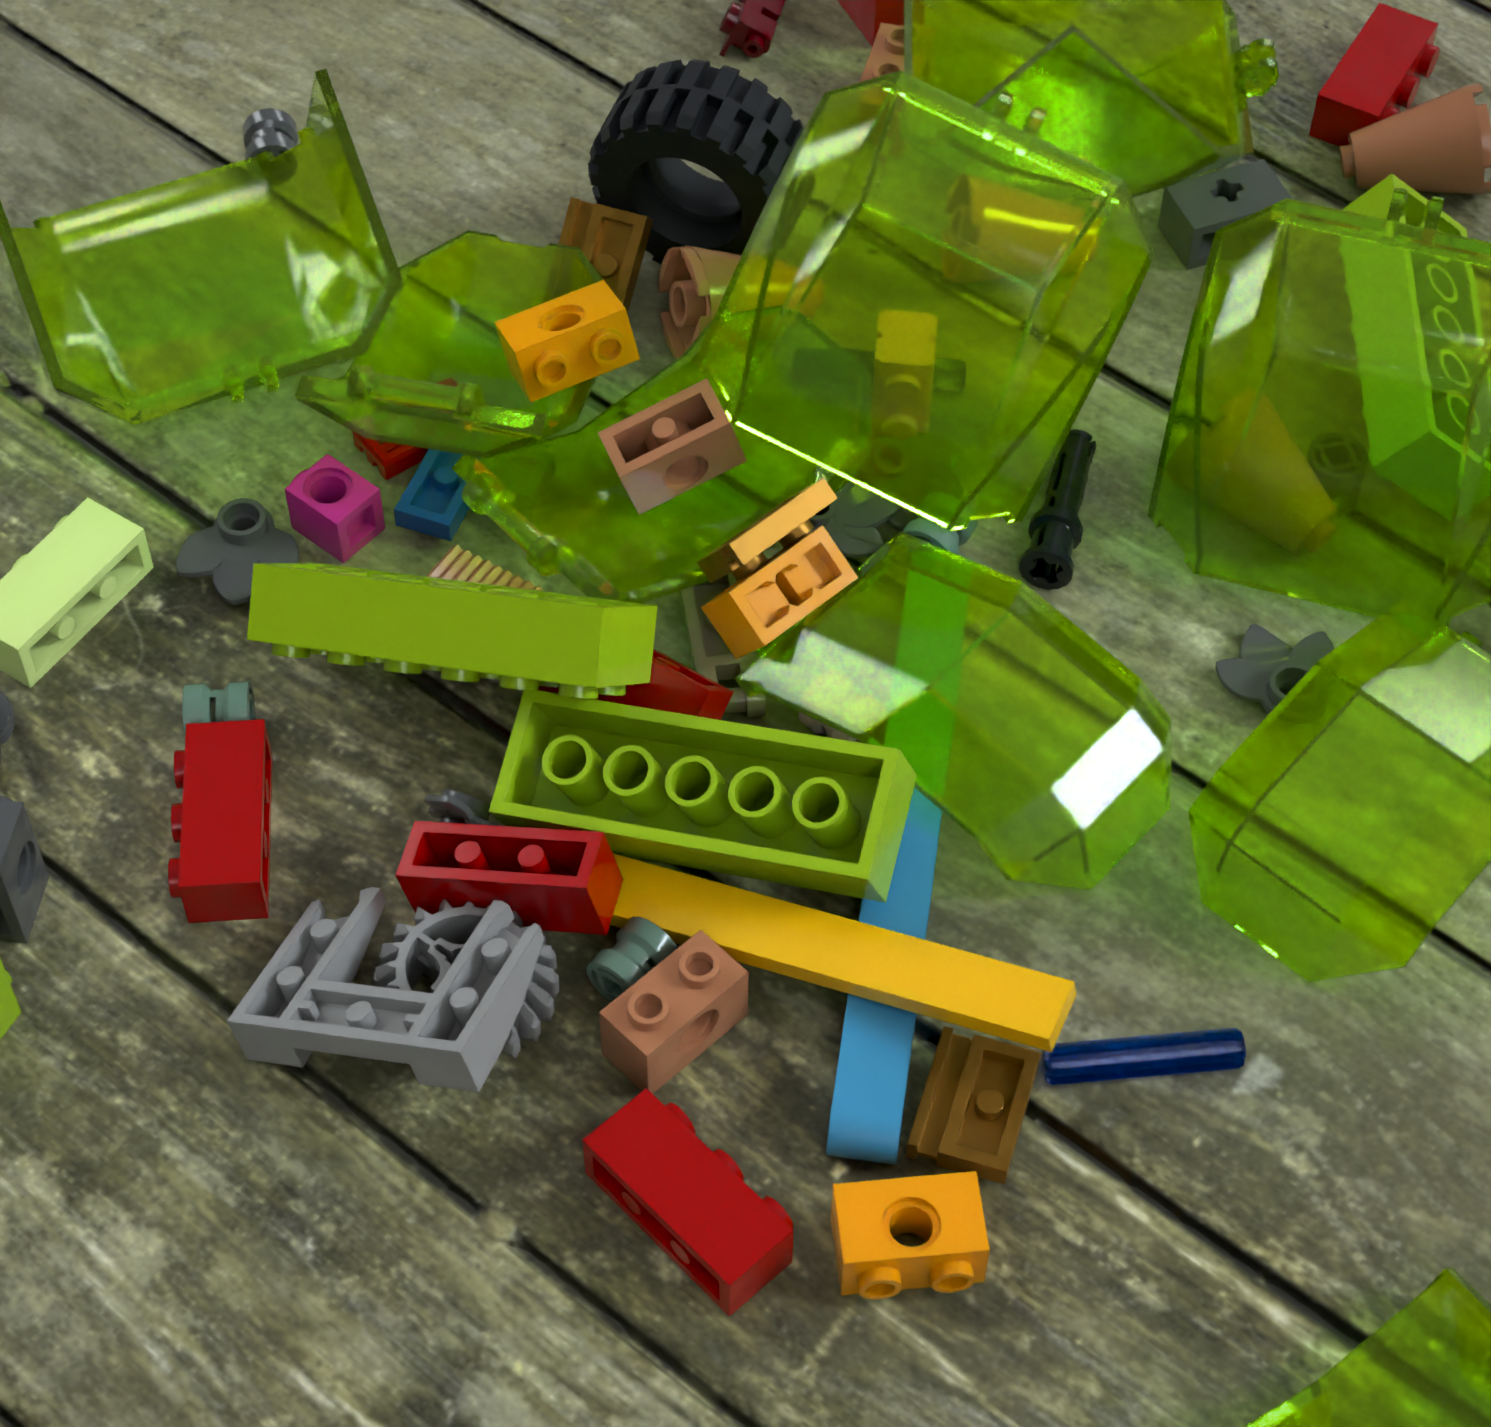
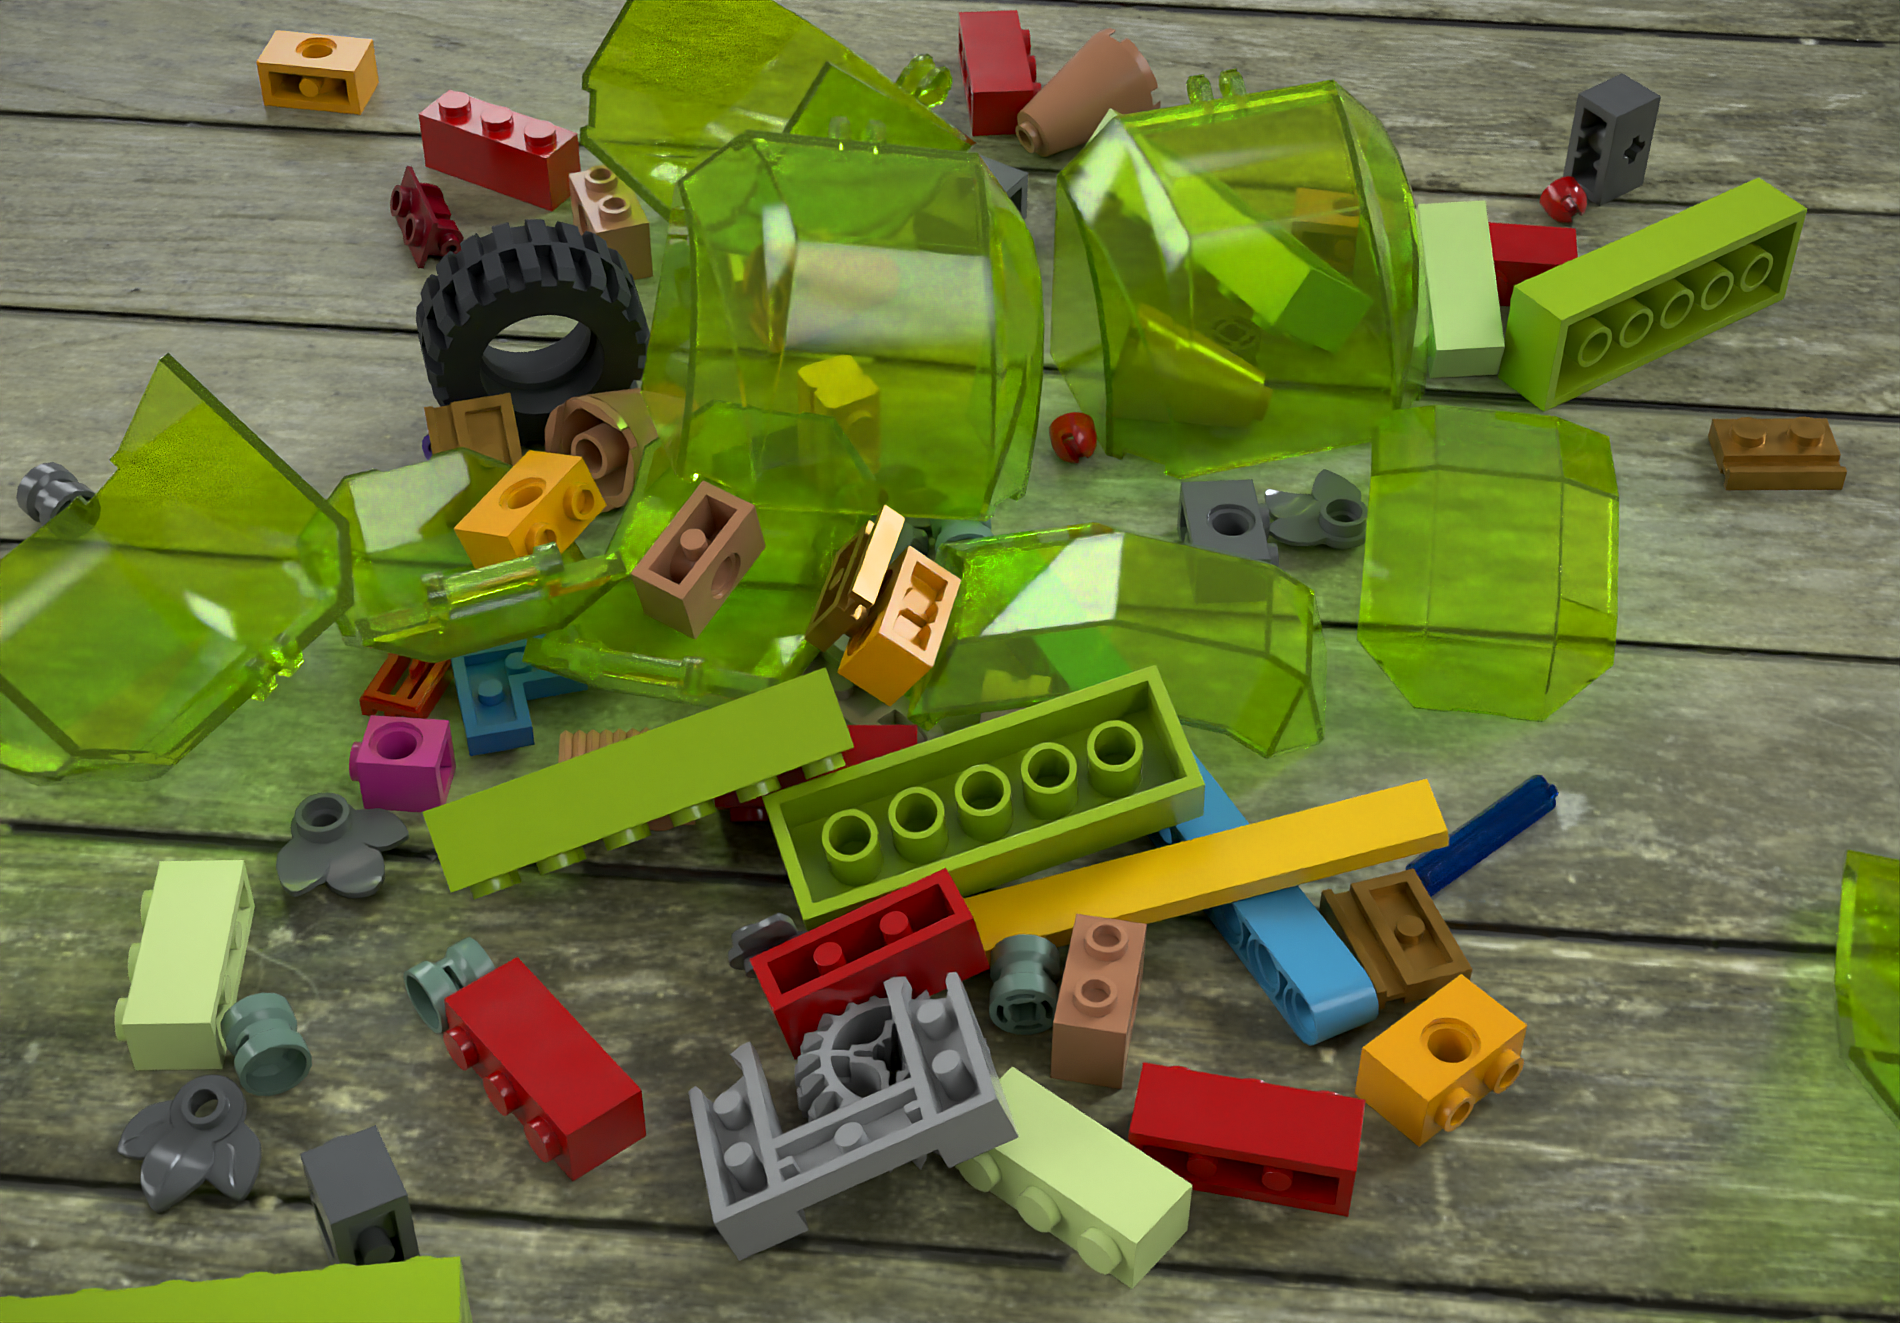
camera: 35 degrees left, 10 degrees down
black pin [1019,429,1096,590] -> none
none -> sand green wheel [220,993,312,1096]
none -> yellowish green brick [955,1067,1192,1289]
none -> red hinge [1049,412,1097,464]
none -> dark grey brick [1177,479,1279,608]

